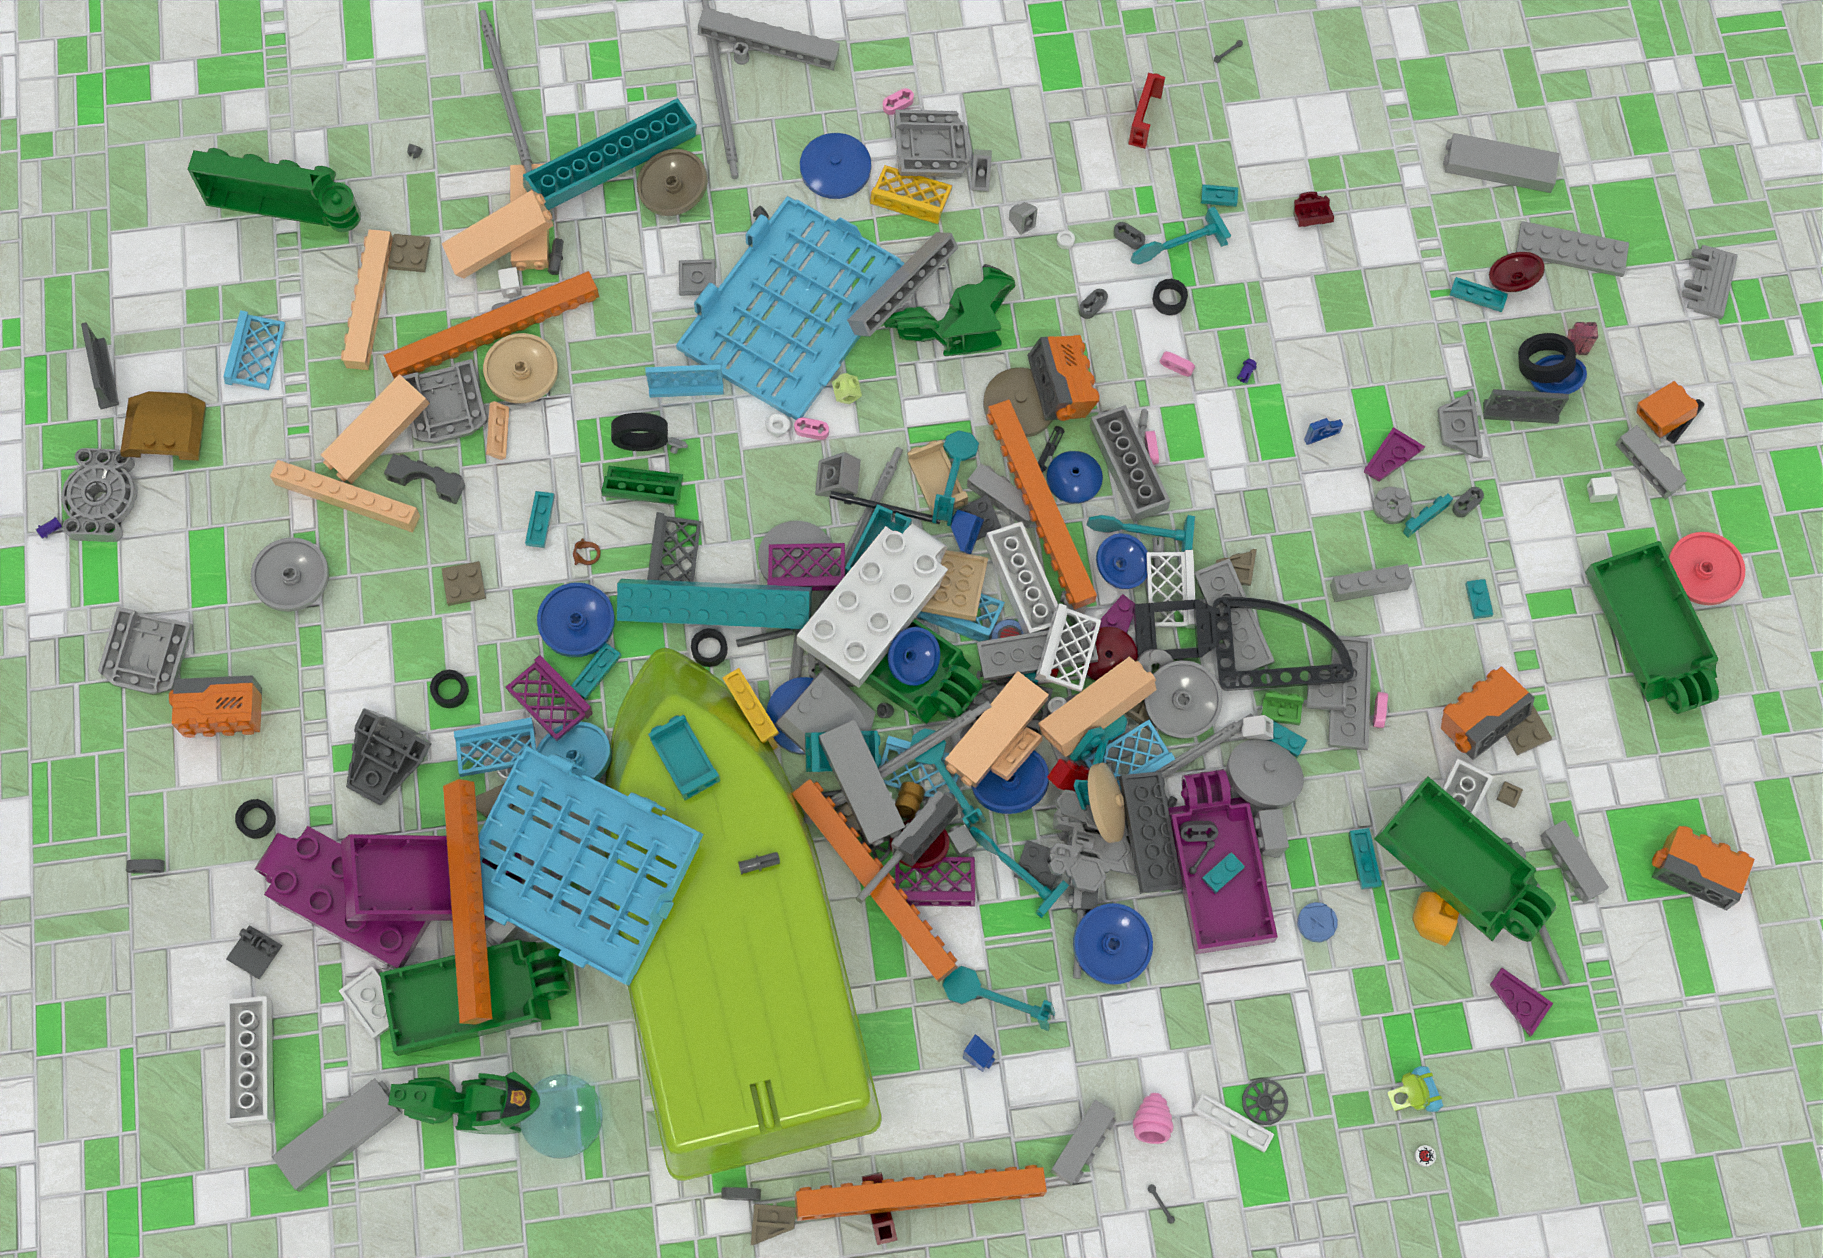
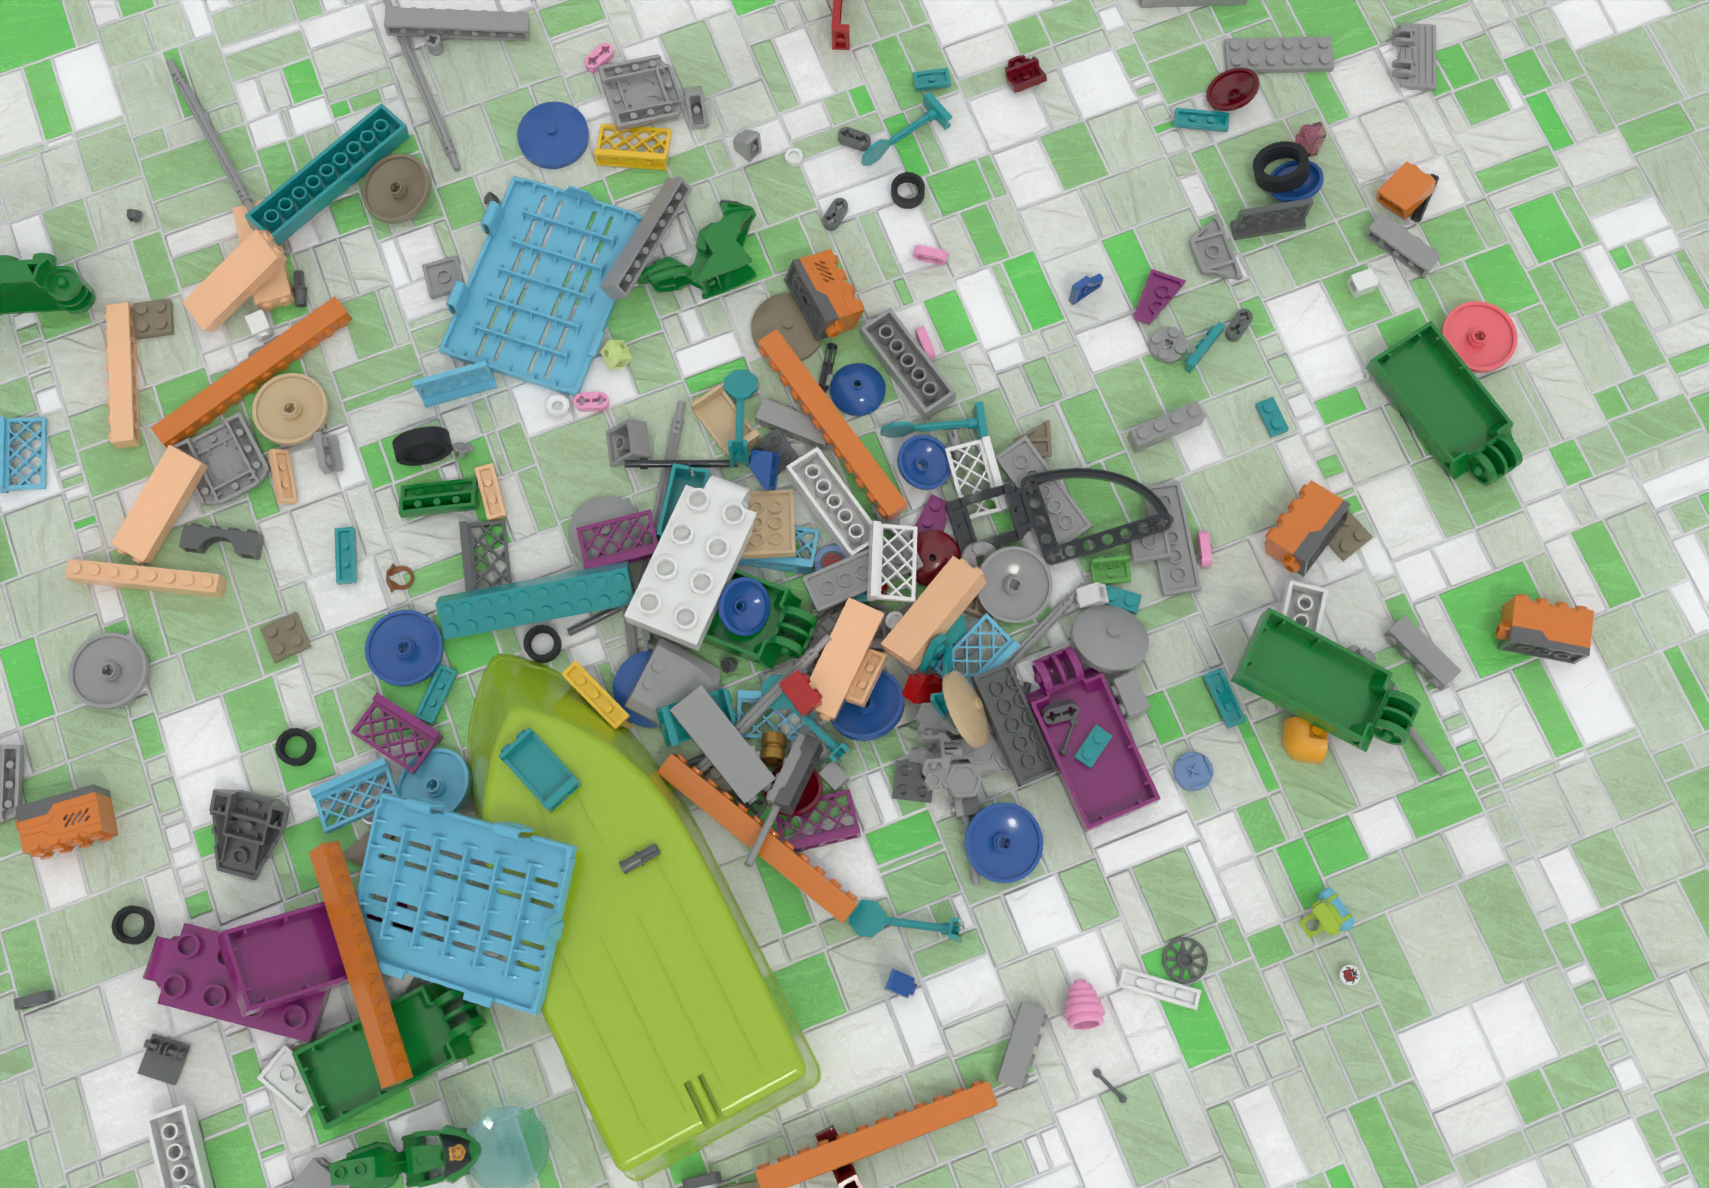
camera: 10 degrees left, 5 degrees up
teal piece [969,826,1069,918] -> none
light grey piece [1138,409,1148,441] -> none
dark purple pin [1237,358,1257,383] -> none
magenta wing [1490,968,1553,1037] -> none
dark tan tile [1496,781,1523,808] -> none
none -> light grey bracket [313,431,343,475]
none -> light nougat plate [475,463,507,521]
none -> red brick [779,670,823,718]

